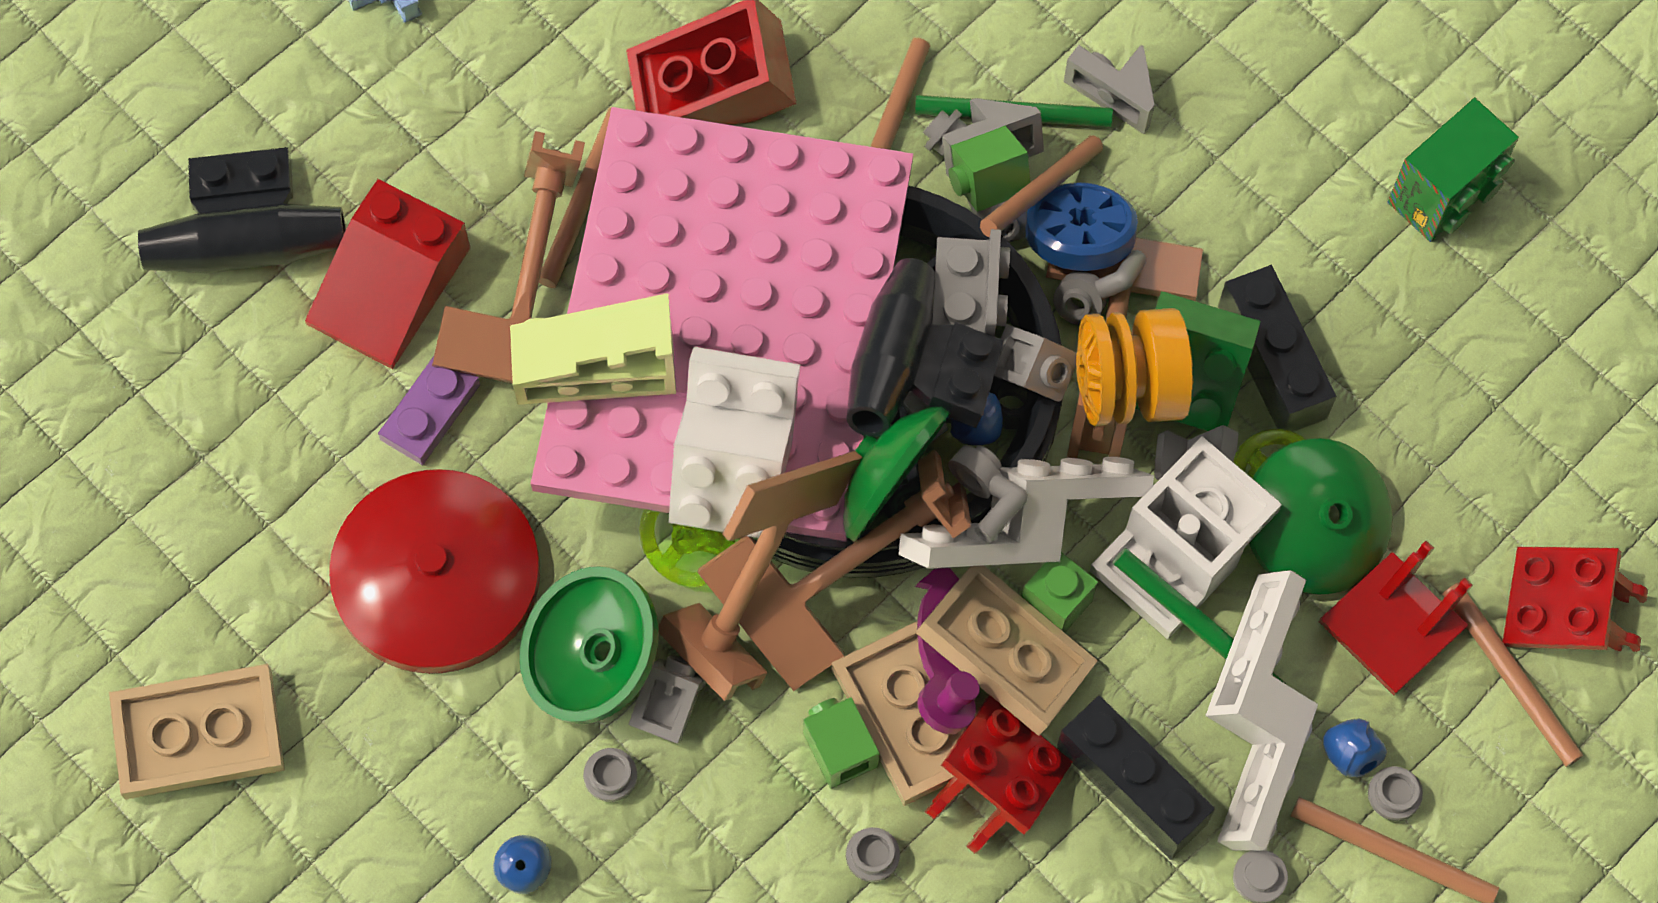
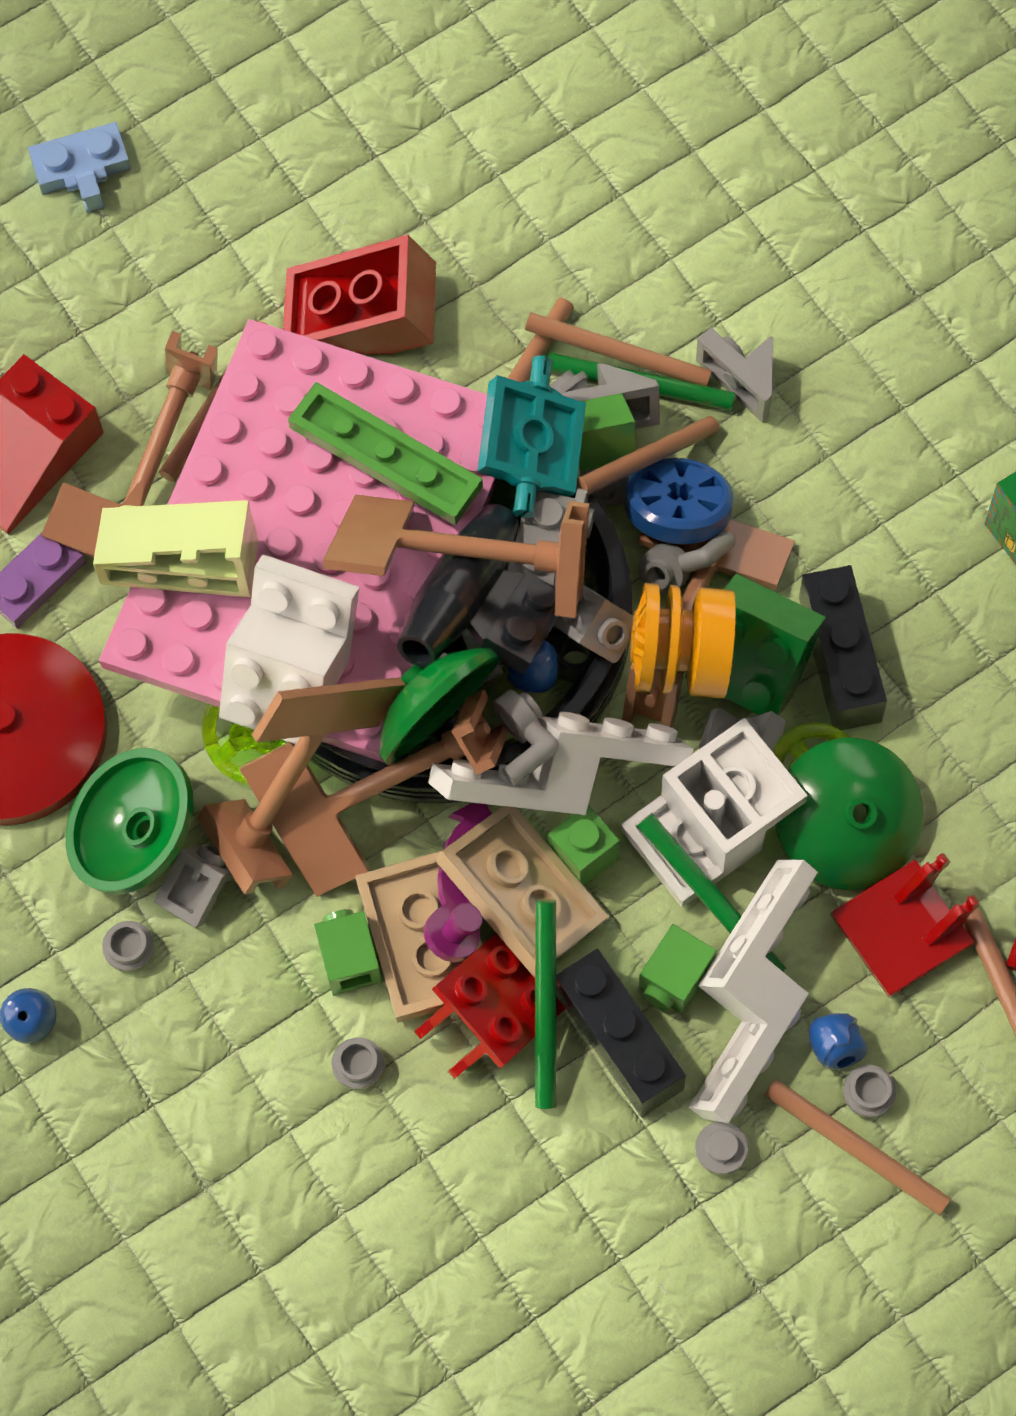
camera: 15 degrees right, 0 degrees up
none -> bright green plate [288,382,483,526]
none -> nougat piece [323,494,590,618]
none -> teal plate [477,356,586,518]
none -> nougat bar [525,312,712,386]
none -> green bar [535,899,556,1109]
none -> bright green brick [639,923,717,1014]

